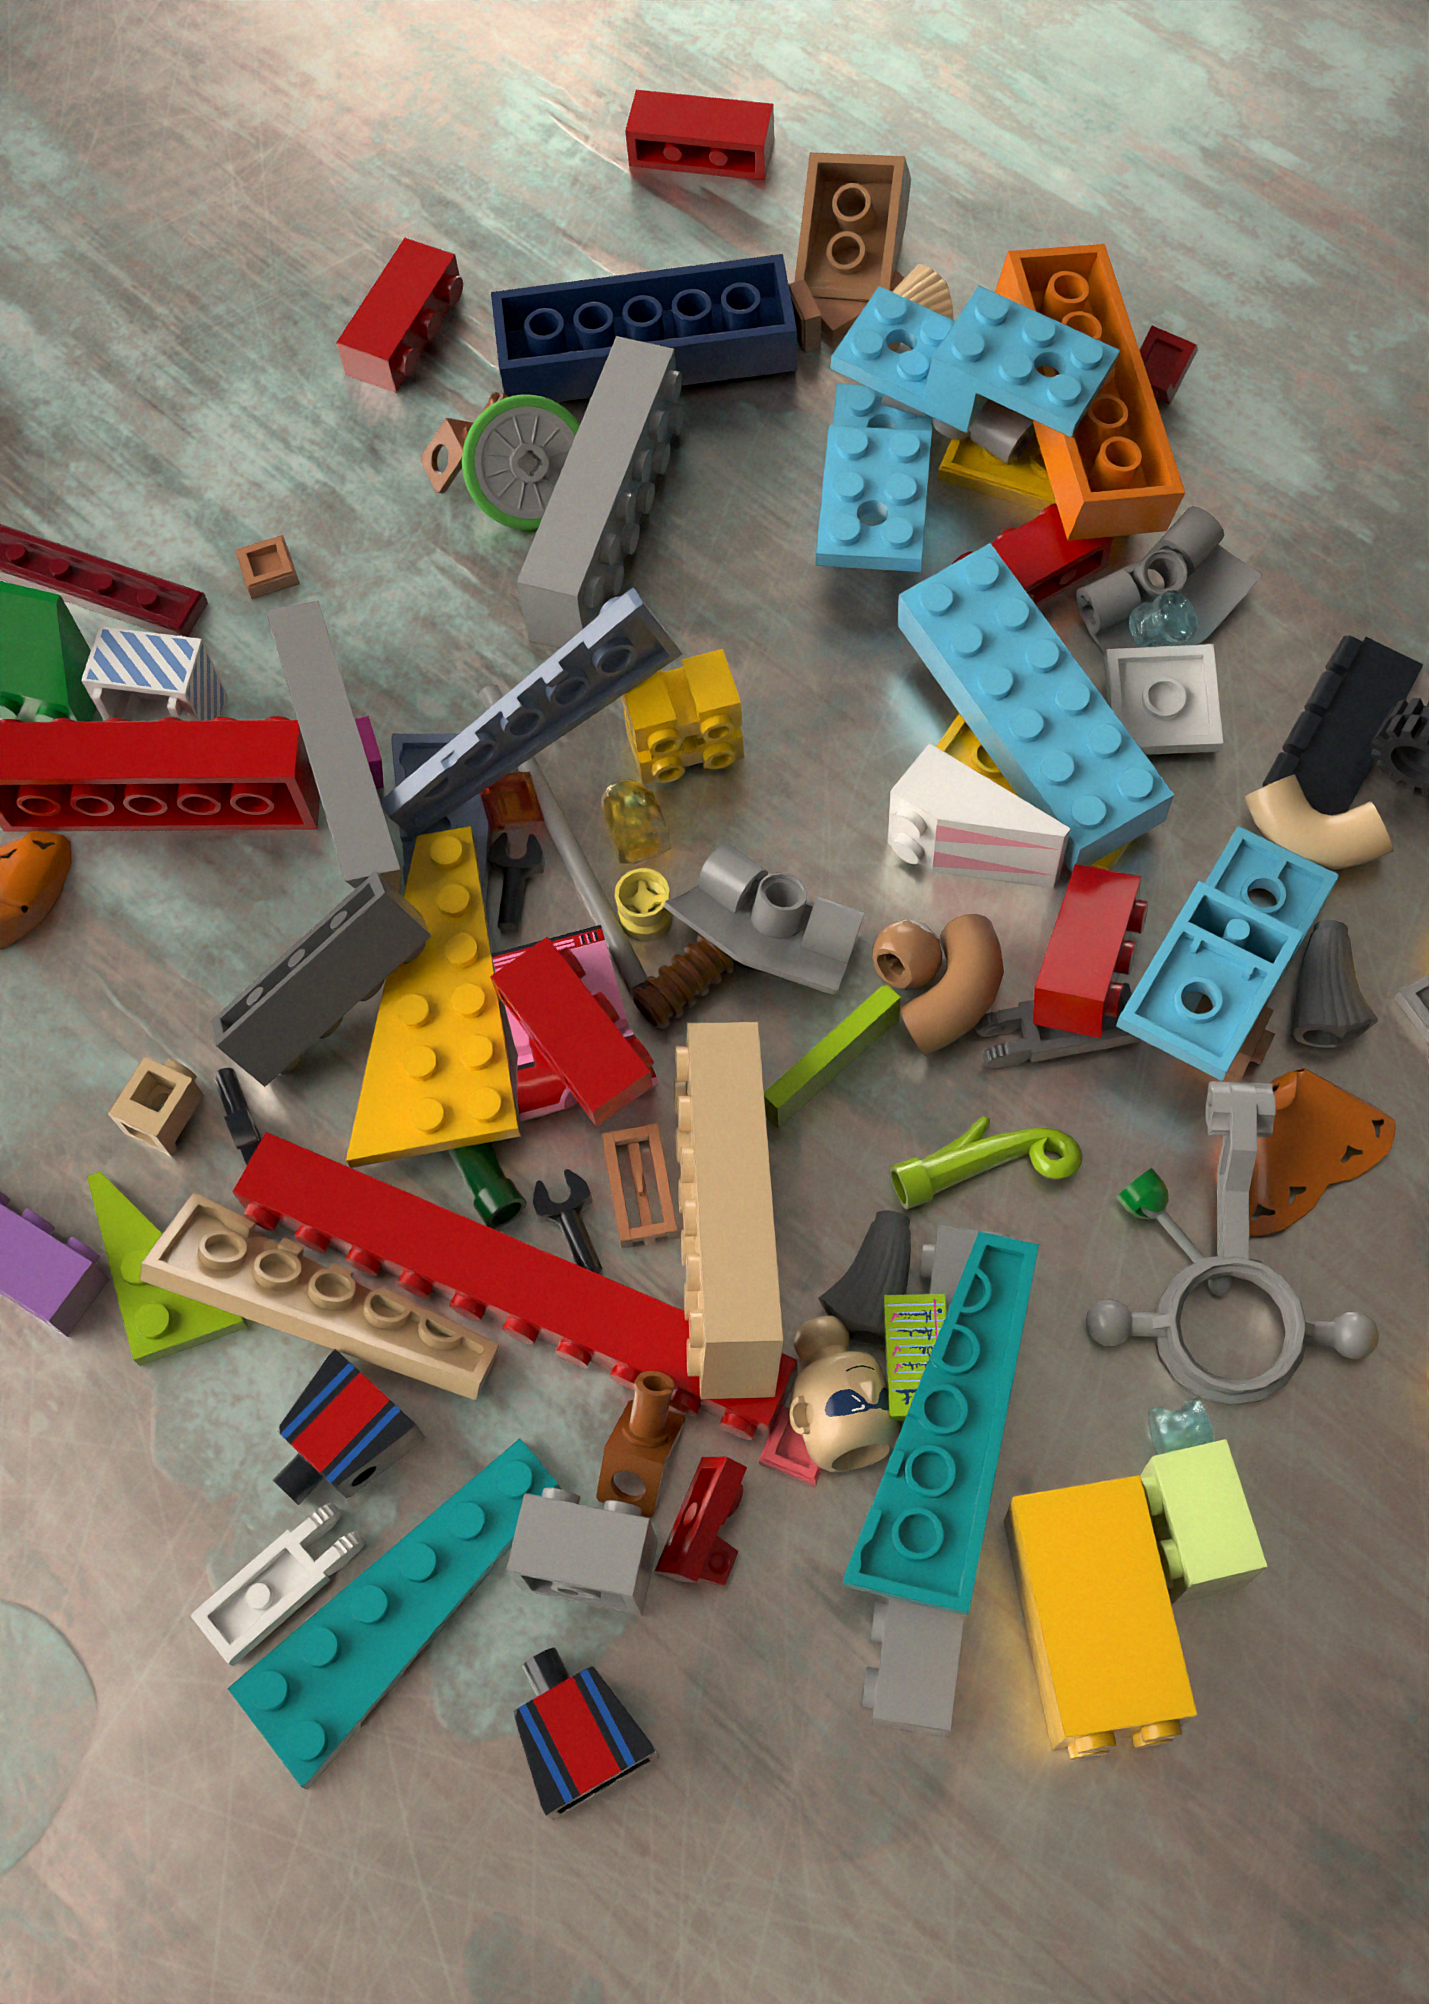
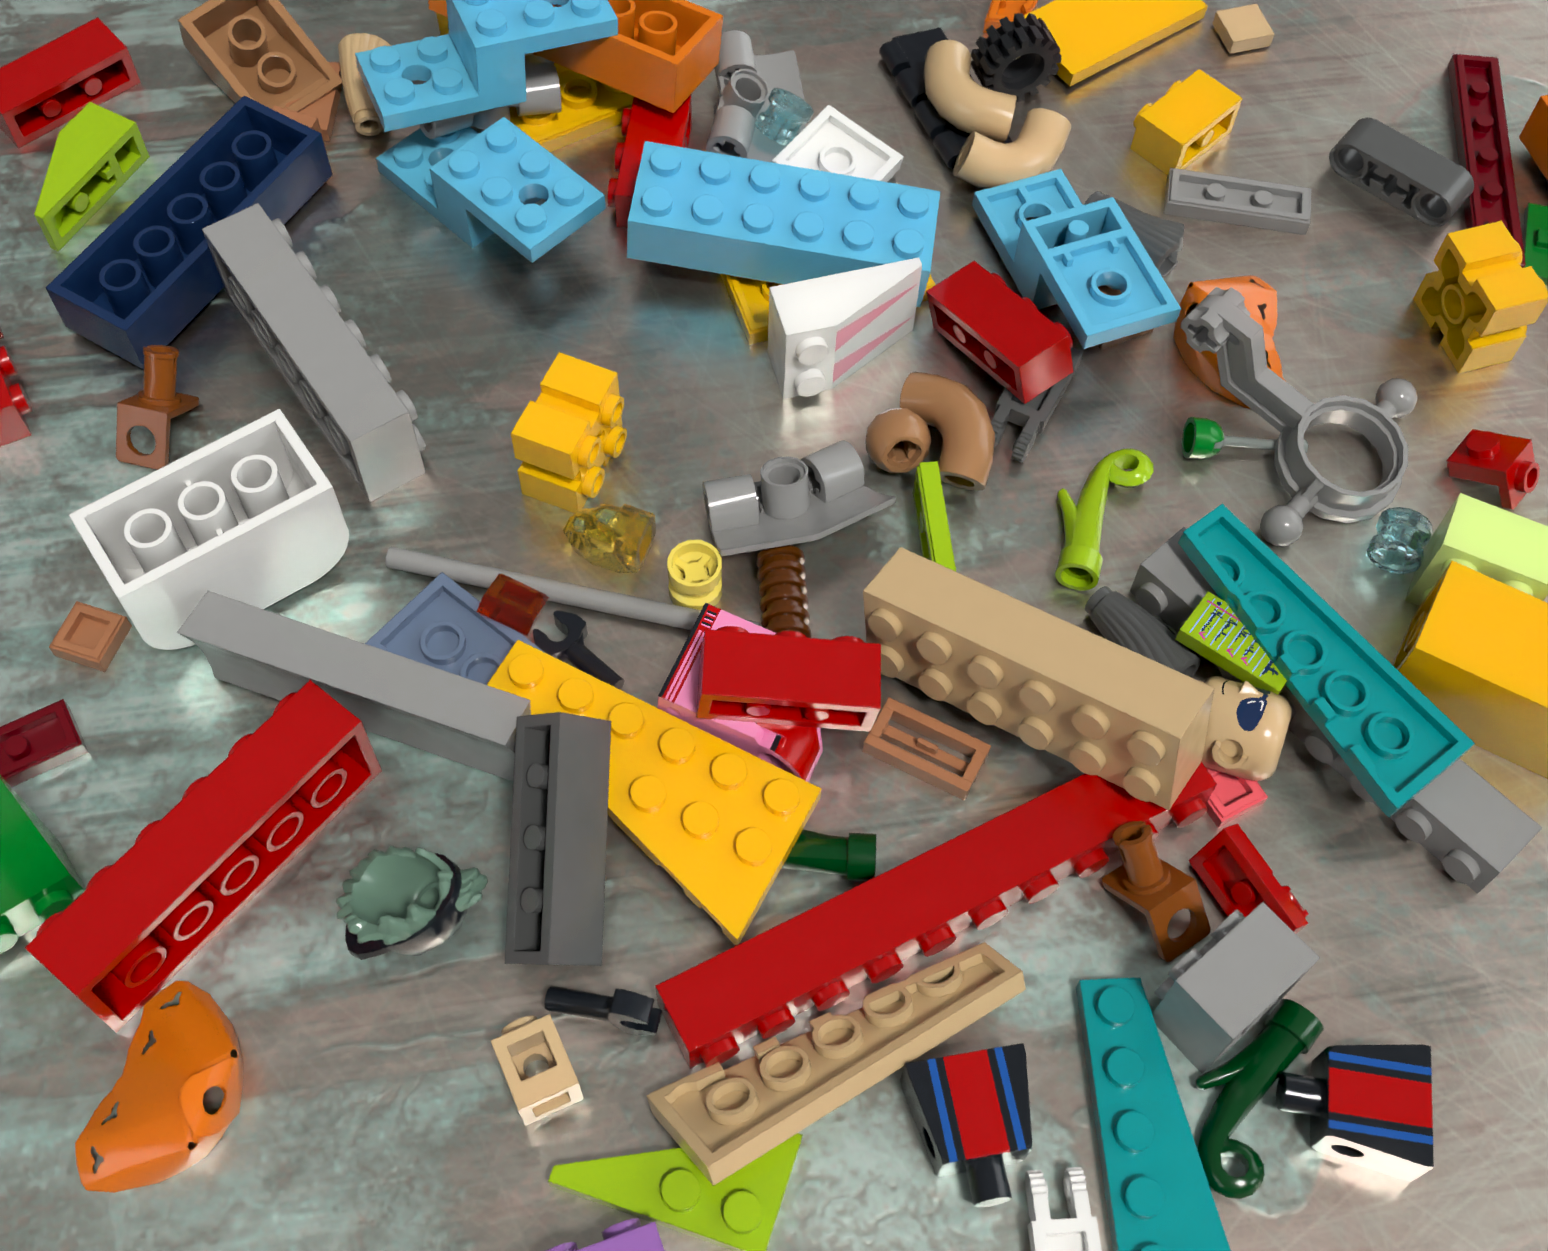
camera: 60 degrees left, 5 degrees down
white container [81,626,228,721] -> none
sand blue wing [380,588,682,838] -> none
light grey wheel [462,395,580,530] -> none
black bar [533,1169,603,1274] -> none
none -> lime slope [34,102,150,252]
none -> white brick [69,408,349,650]
none -> sand green hair [336,846,488,960]
none -> tan cylinder [924,40,1016,143]
none -> dark green plant [1195,999,1324,1199]
none -> red bracket [1446,429,1540,510]

